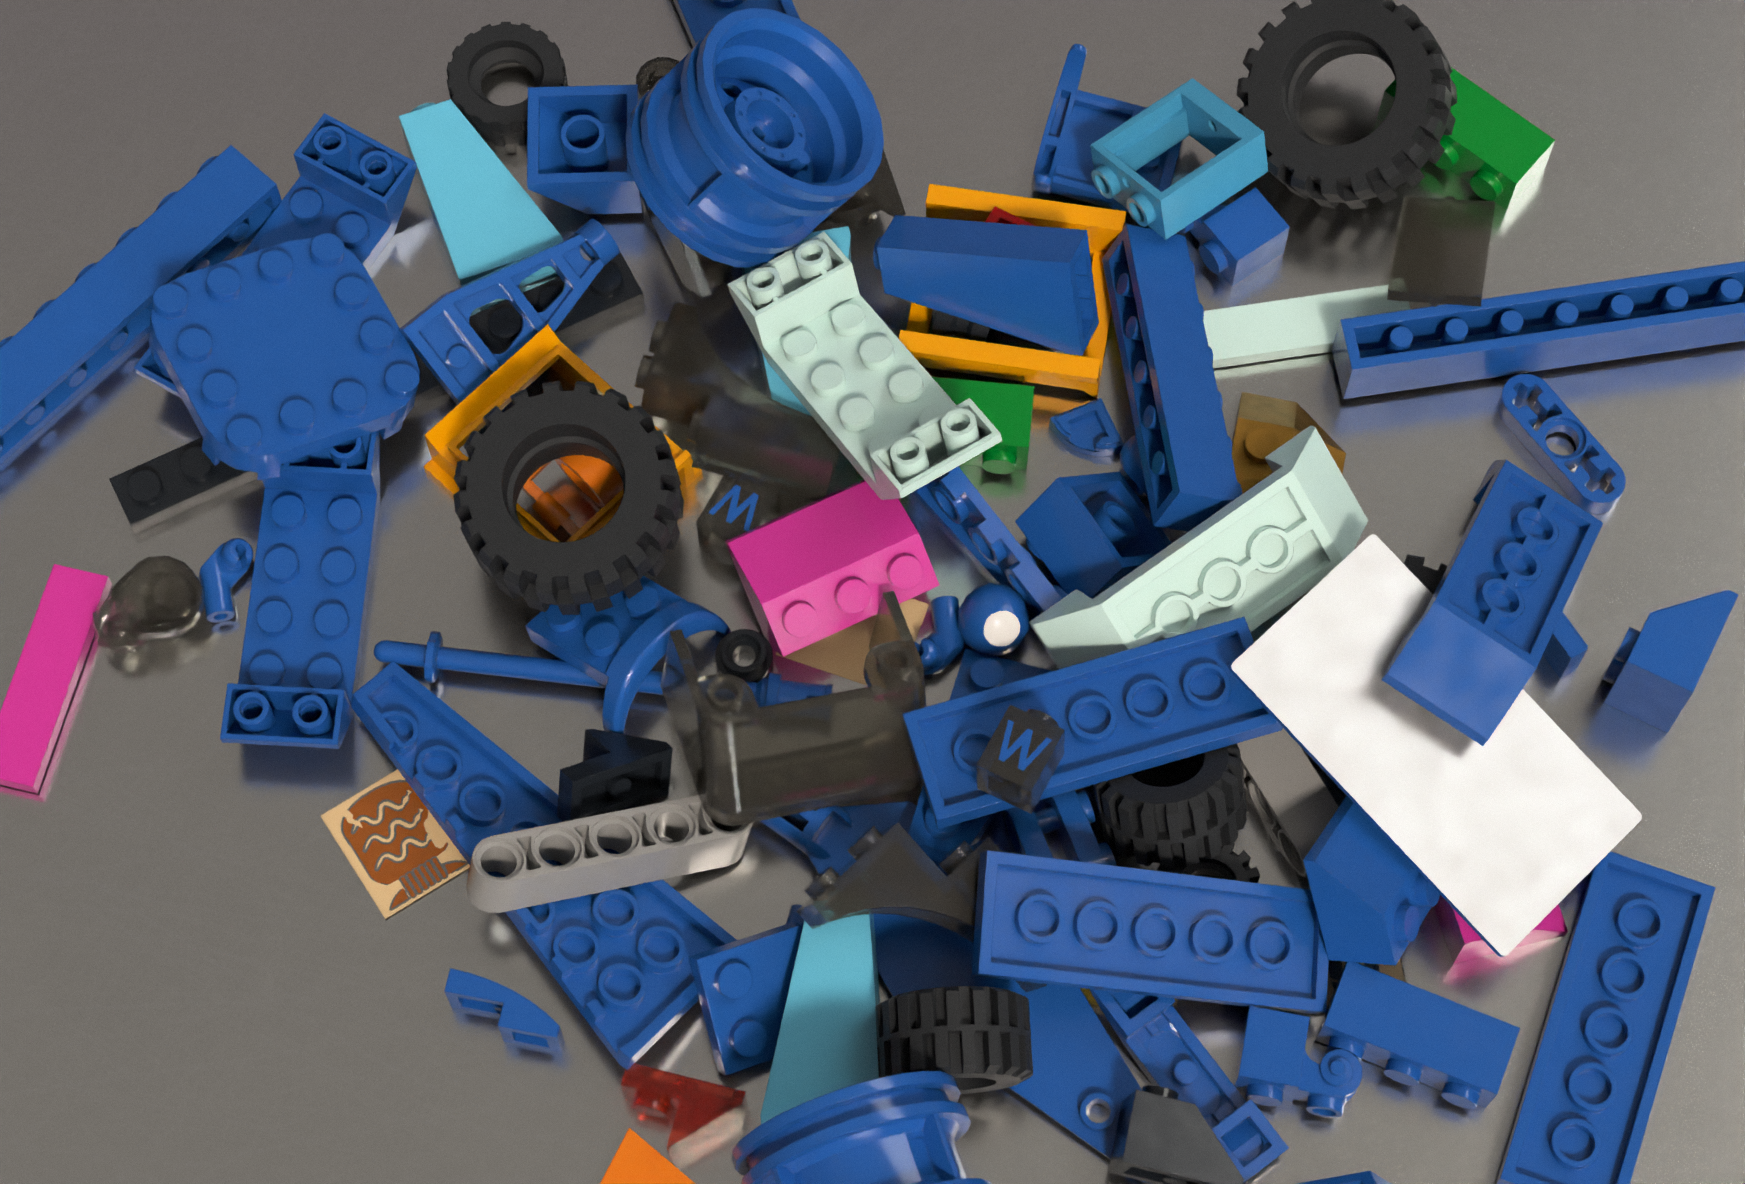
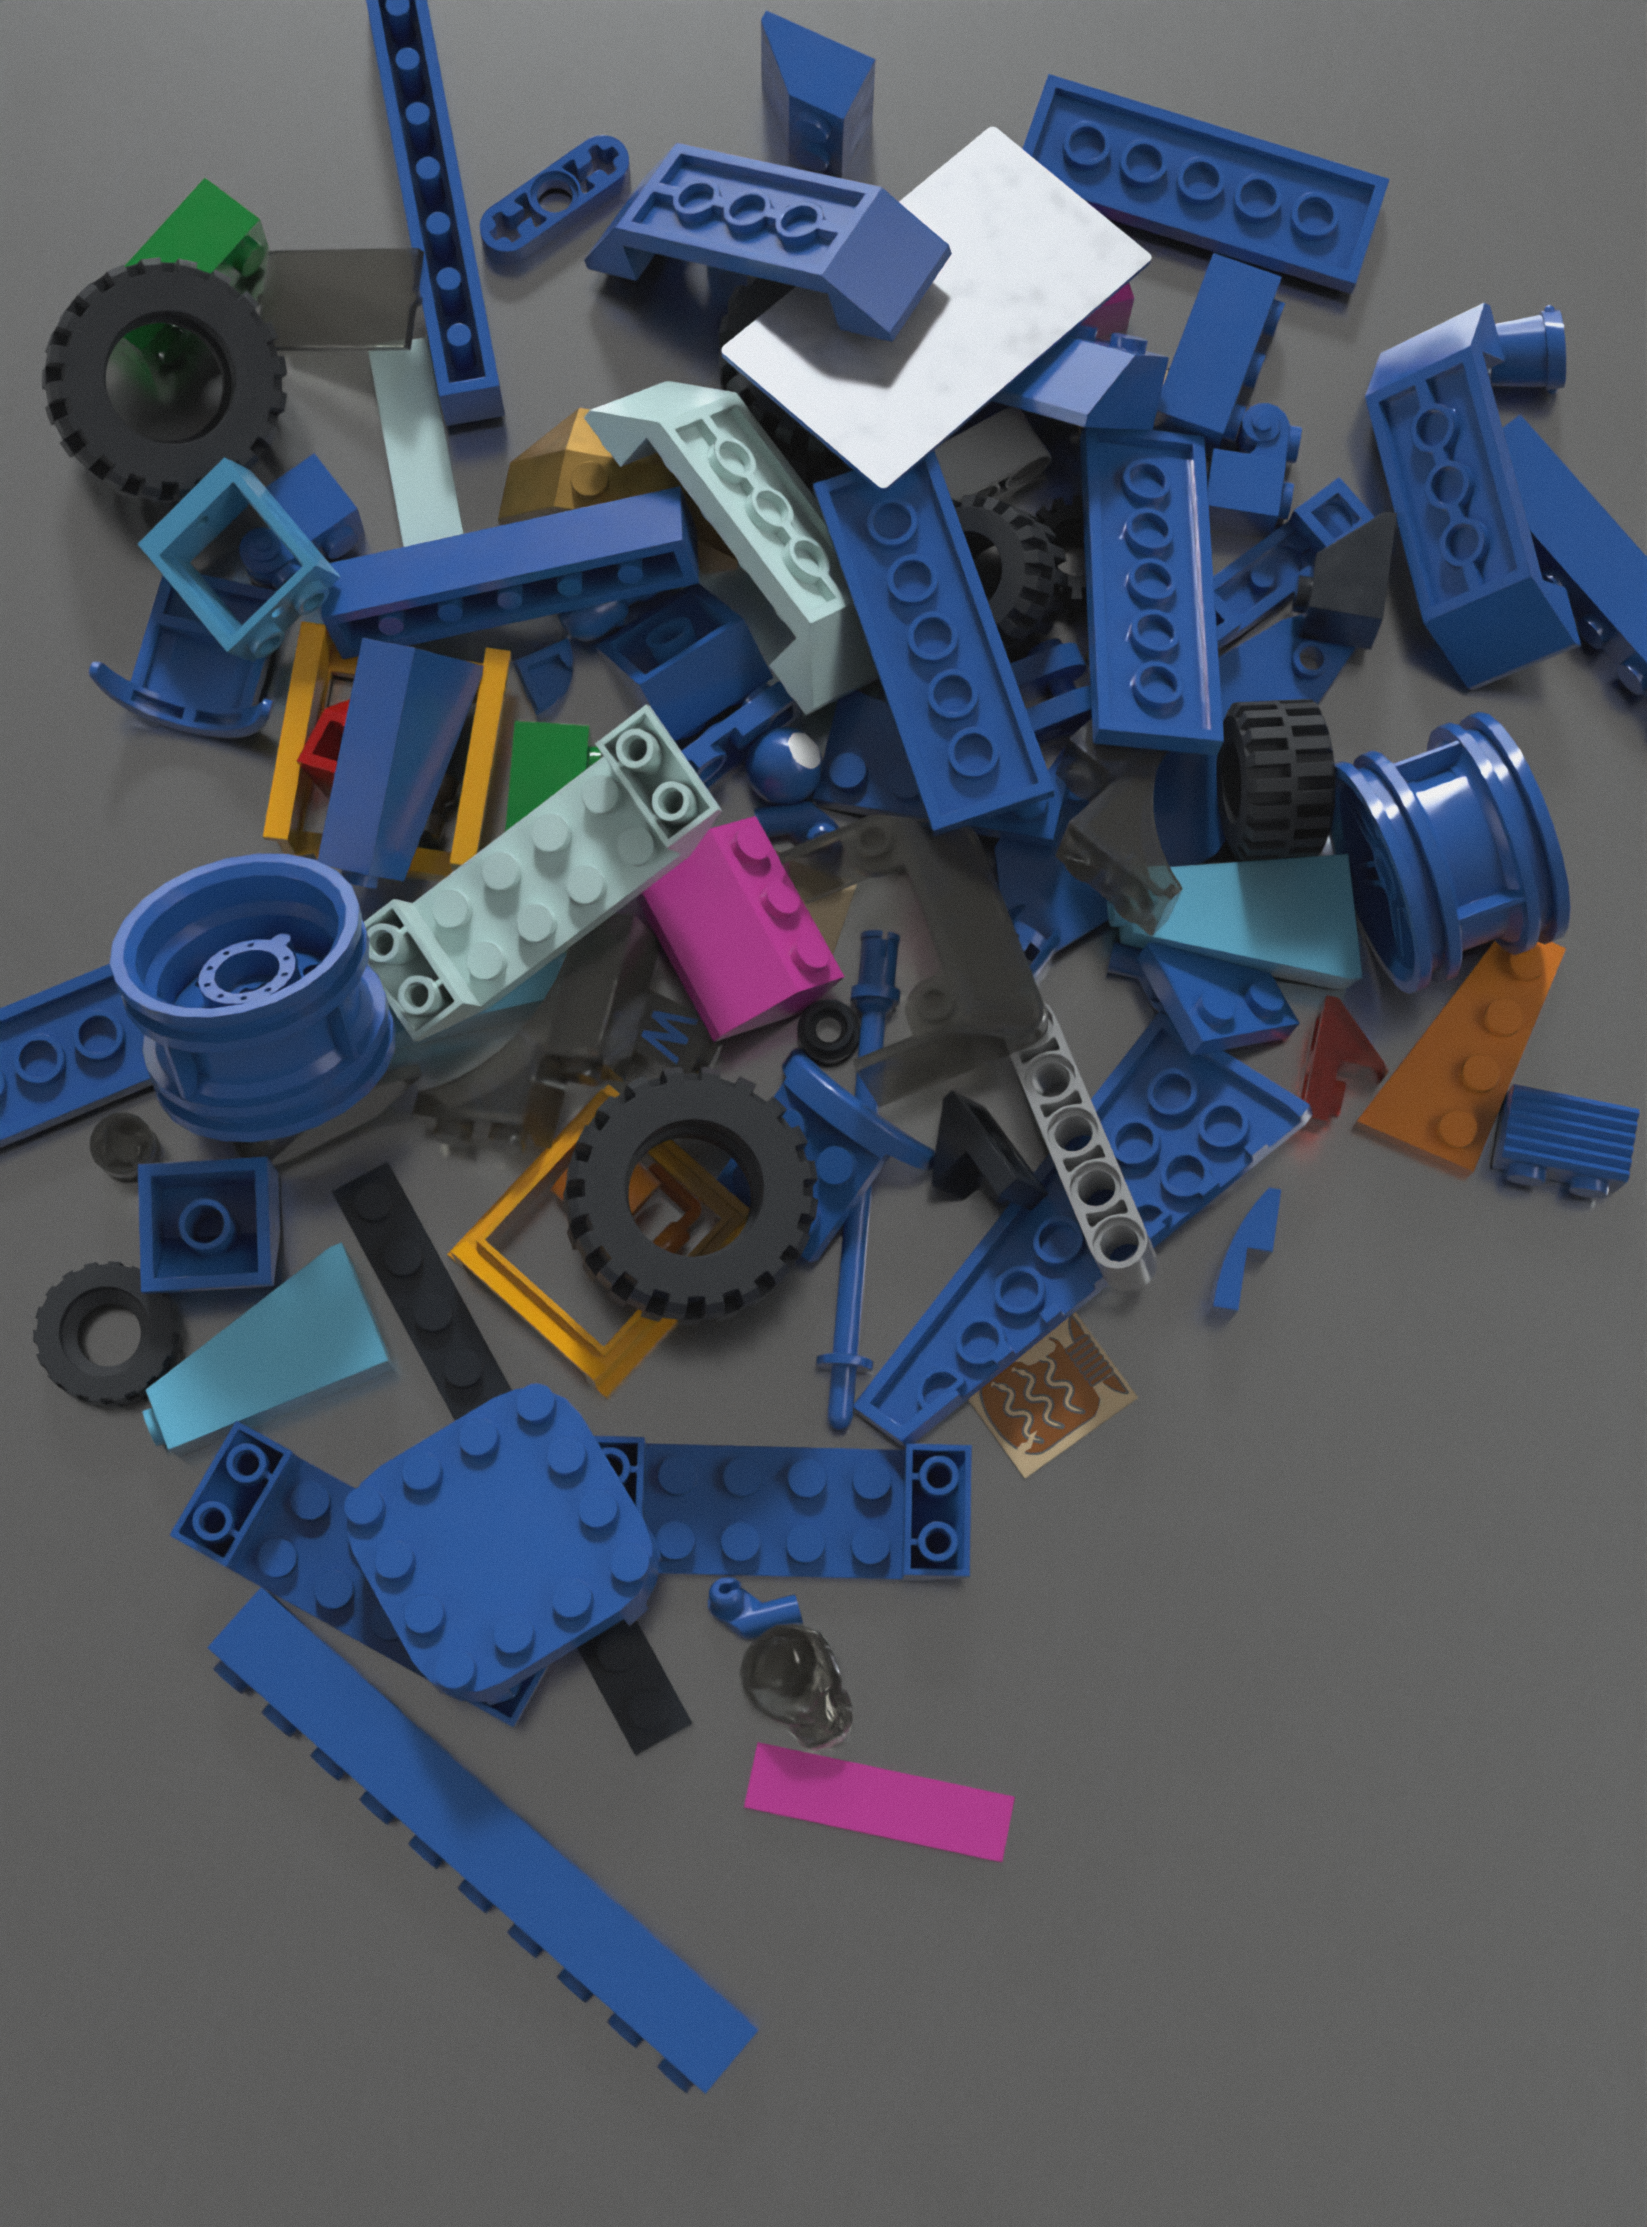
camera: 95 degrees left, 10 degrees up
blue plate [399,218,620,405] -> none
clear smoke brick [976,705,1065,814] -> none

